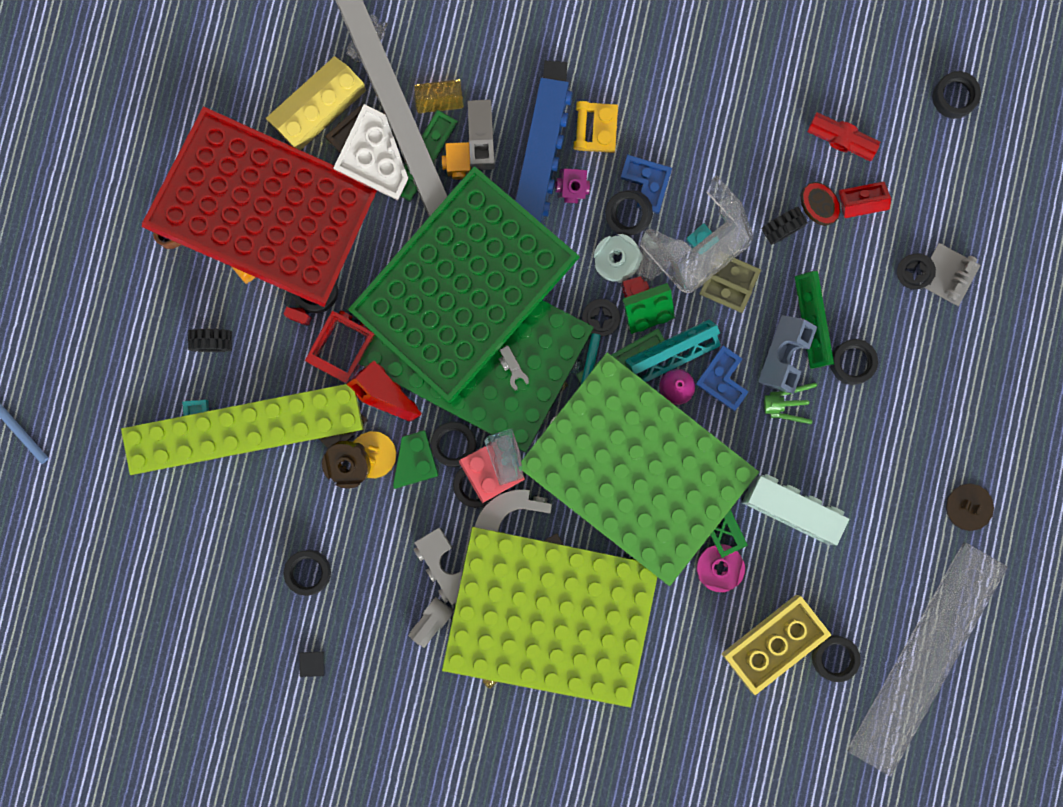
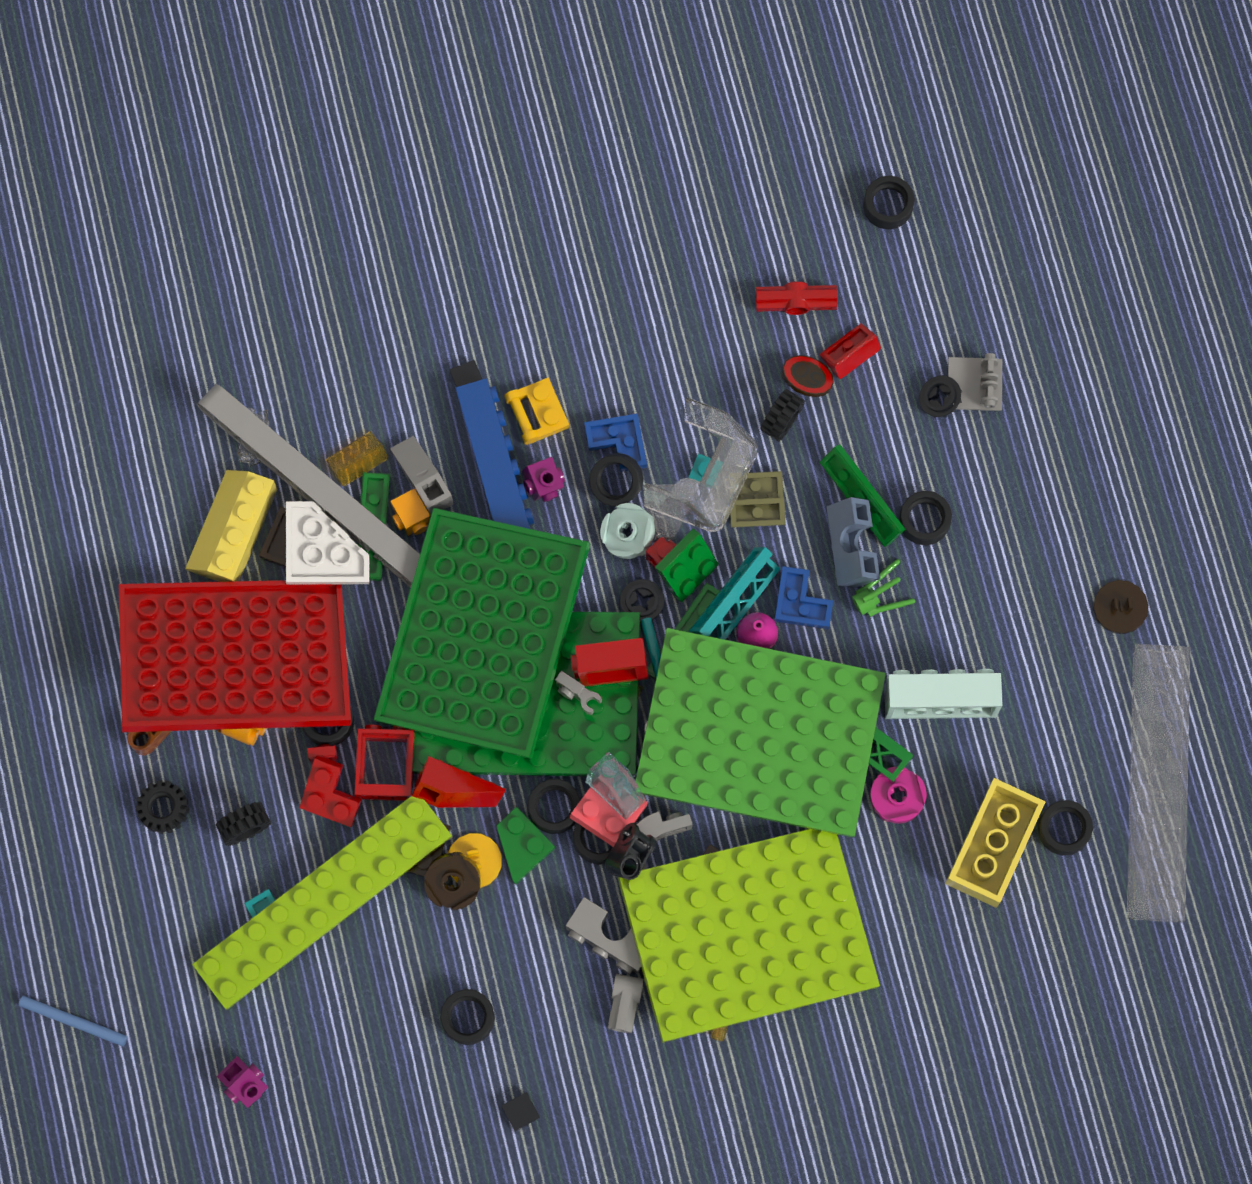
camera: 25 degrees left, 10 degrees down
none -> black tyre [136,780,189,834]
none -> magenta brick [216,1056,268,1108]
none -> red plate [299,755,362,827]
none -> red window [571,638,648,687]
none -> black piece [605,823,656,880]

